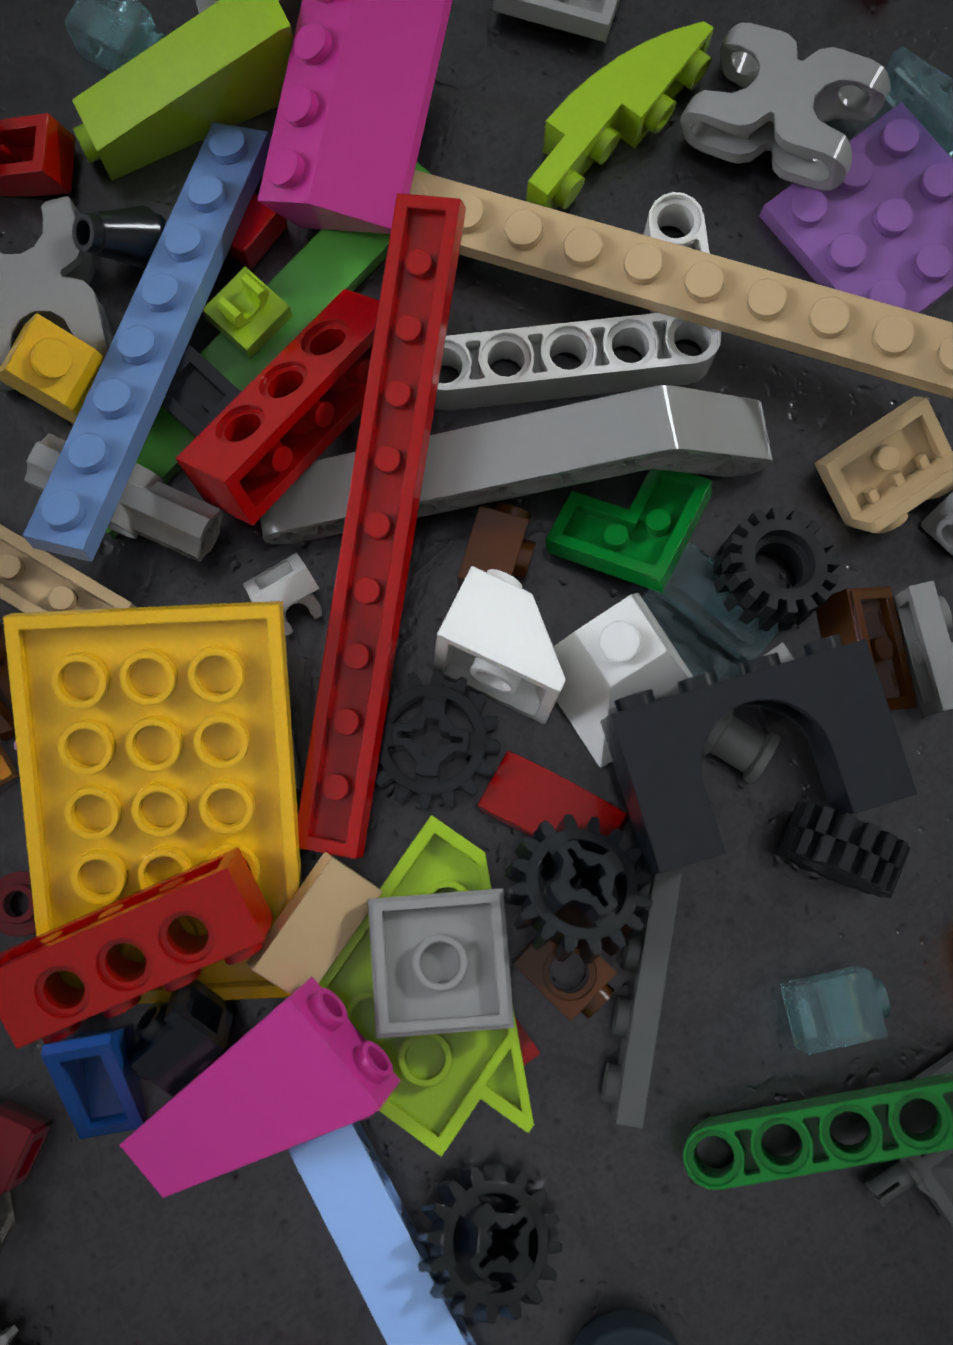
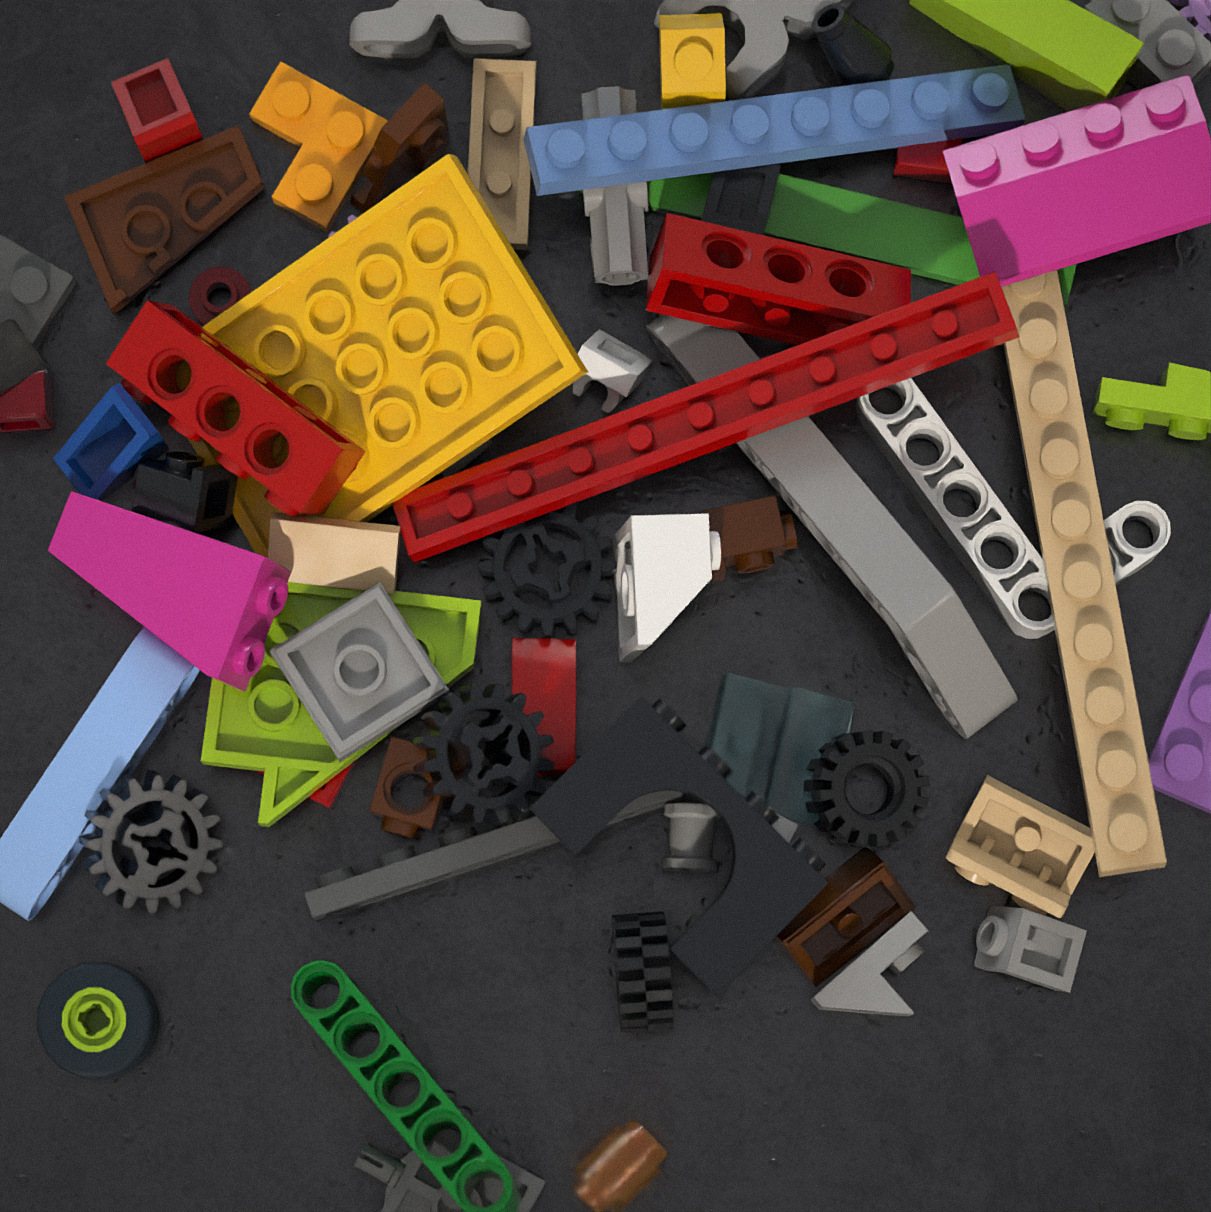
camera: 65 degrees right, 0 degrees up
lime tile [203,267,293,359] -> none
green plate [545,469,712,593] -> none
white slope [553,593,693,769] -> none
clear light blue brick [779,966,891,1055] -> none

